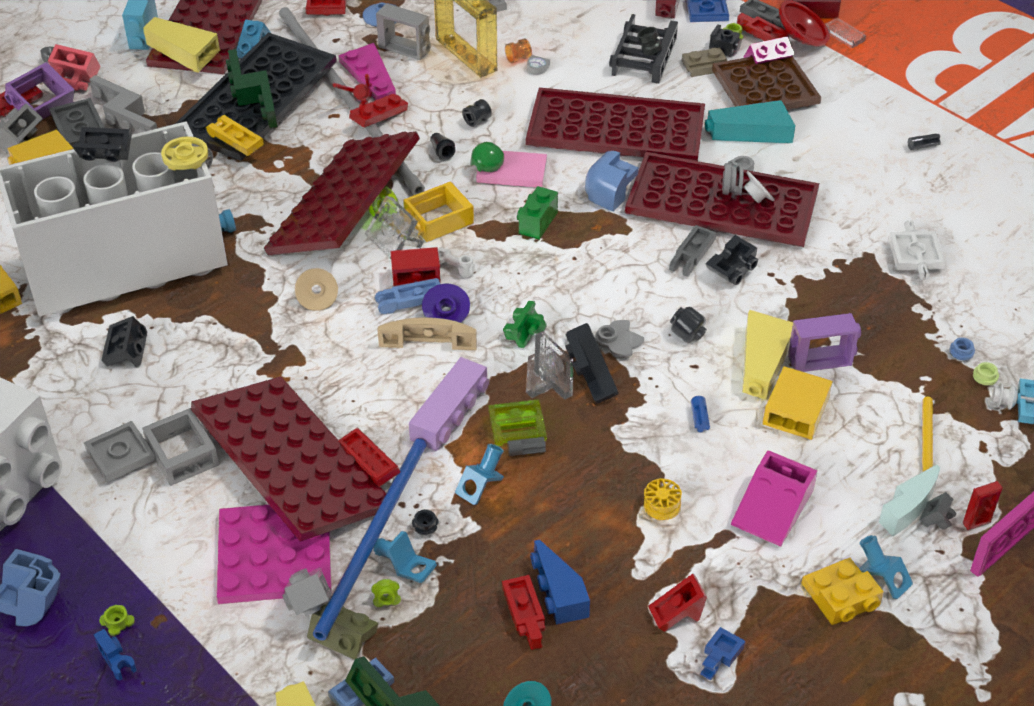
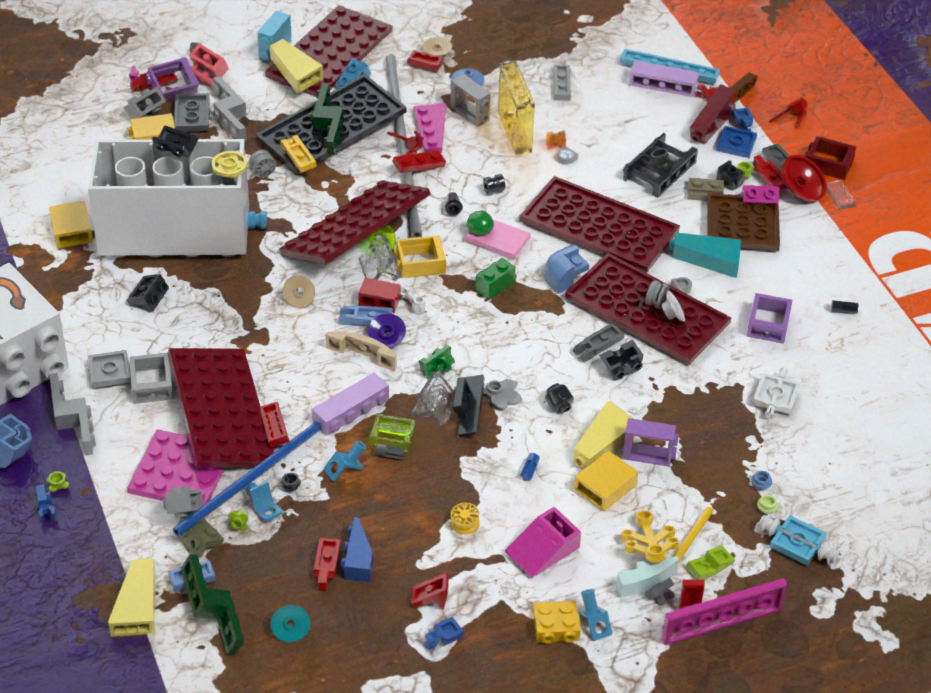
camera: 20 degrees right, 0 degrees up
none -> light grey bracket [50,373,96,456]
none -> yellow plant [621,510,679,564]
none -> lime slope [686,546,735,580]
none -> medium lavender window [747,293,793,344]

